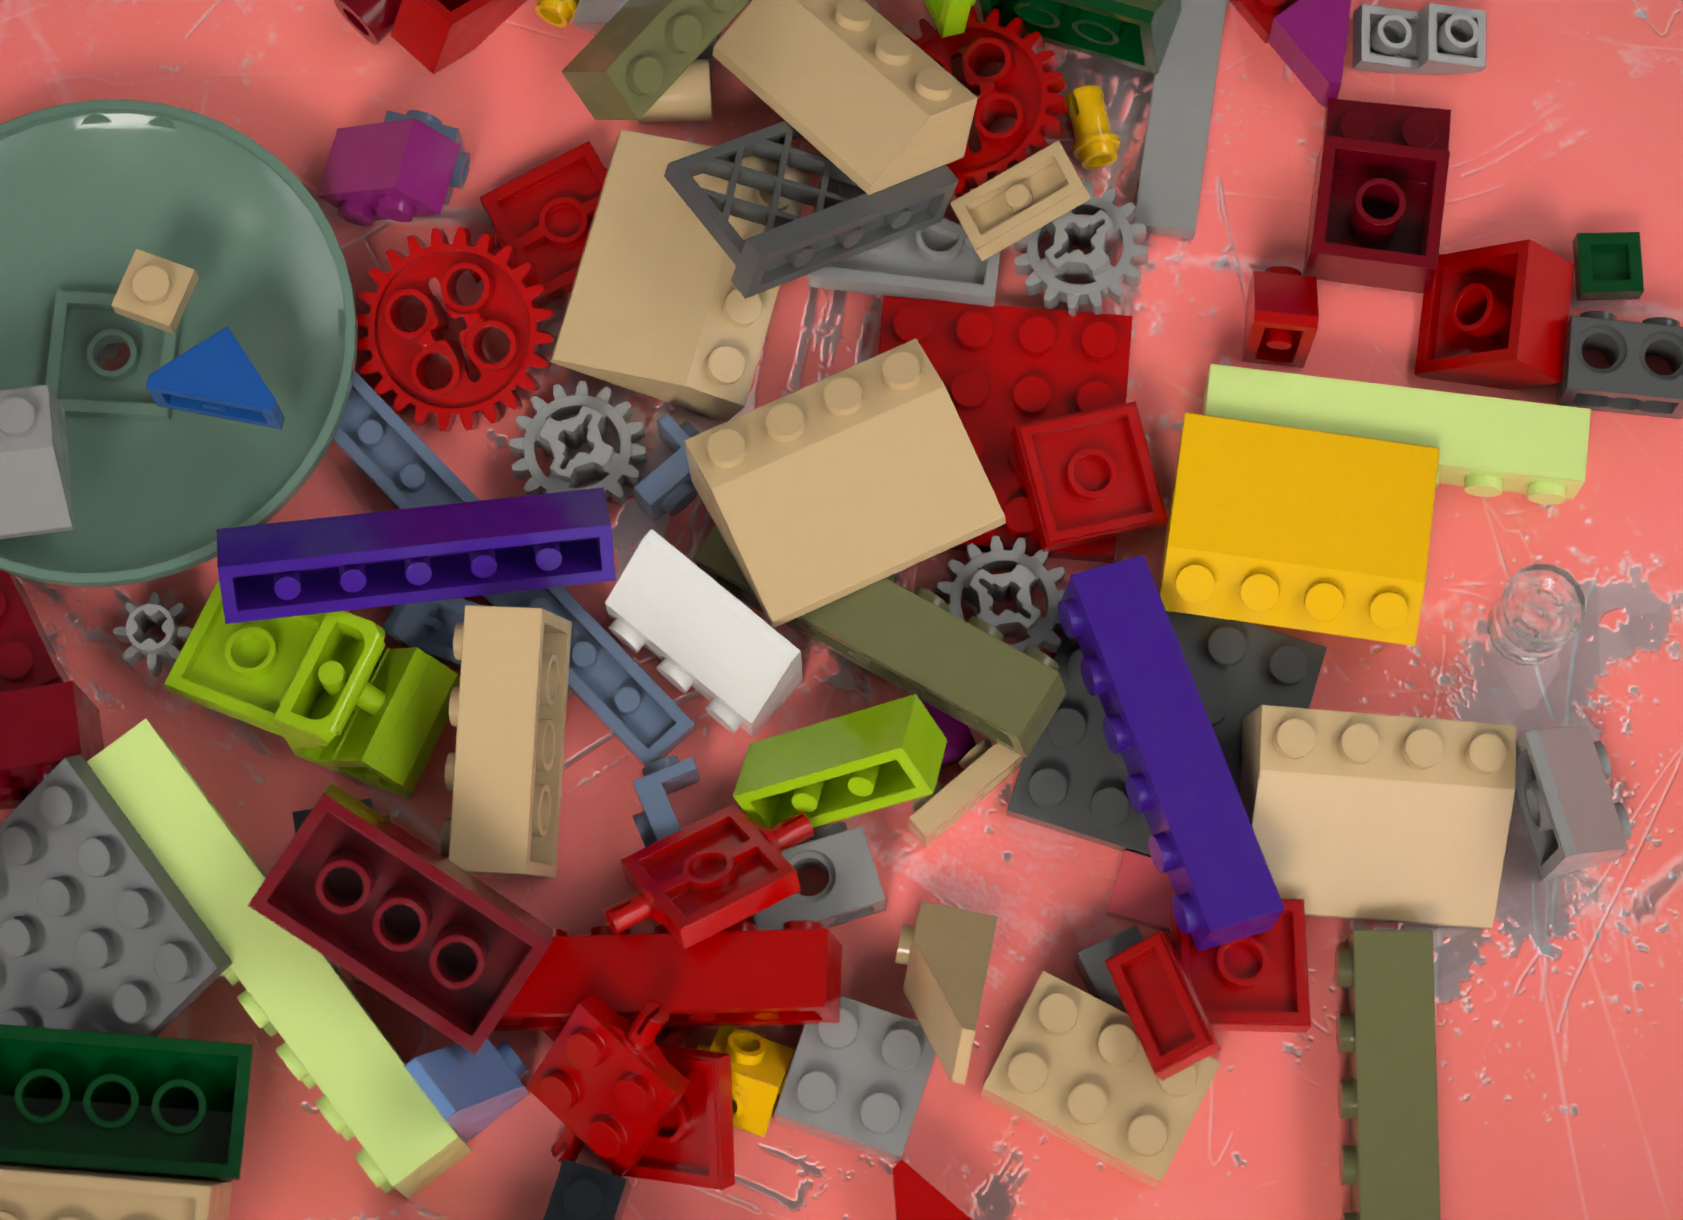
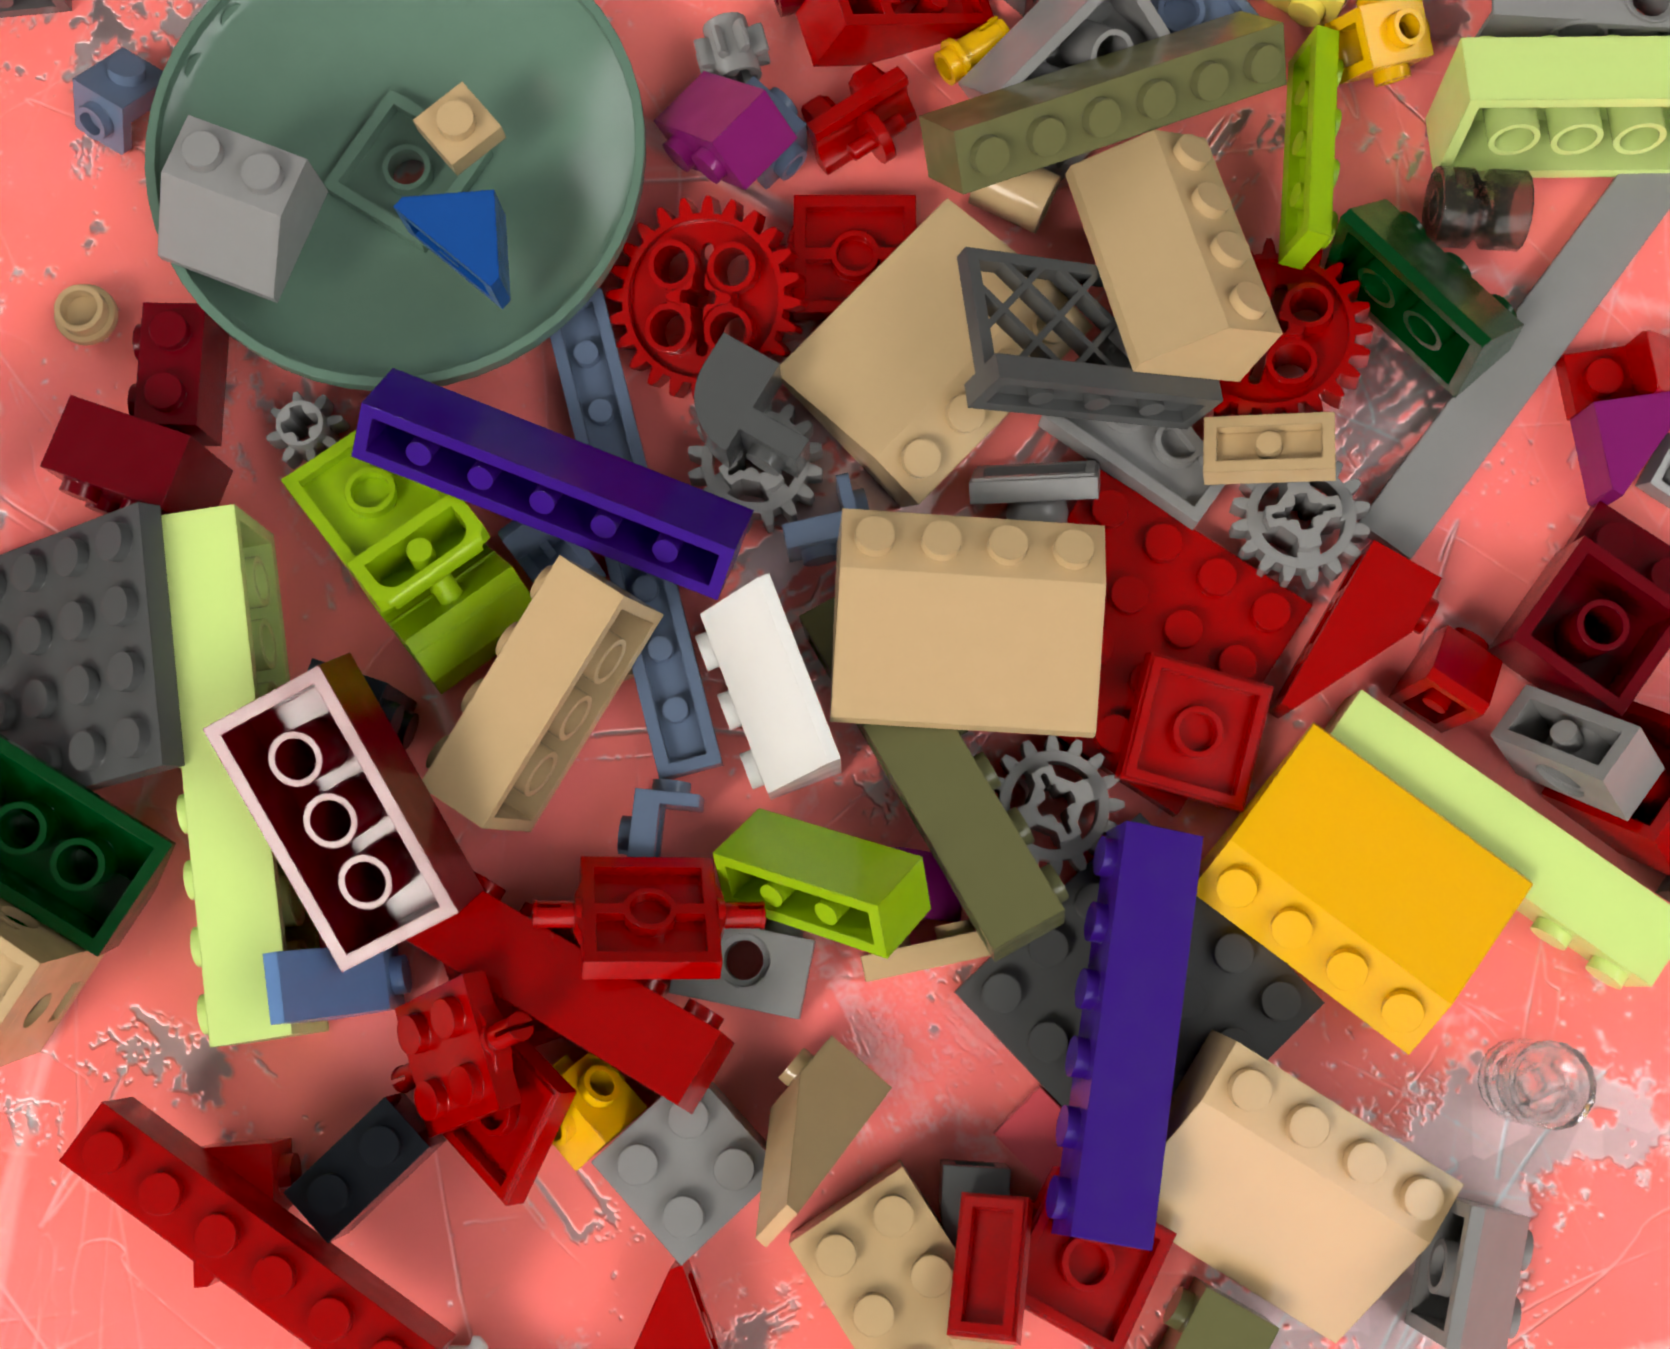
camera: 30 degrees right, 5 degrees up
yellow pin [1064,85,1121,169] -> none
none -> light grey gear [693,12,771,84]
none -> dark grey brick [694,332,811,479]
none -> red hips [801,63,917,175]
none -> light grey tile [969,460,1101,523]
none -> red slope [1268,540,1442,719]
none -> light grey brick [1490,684,1665,821]

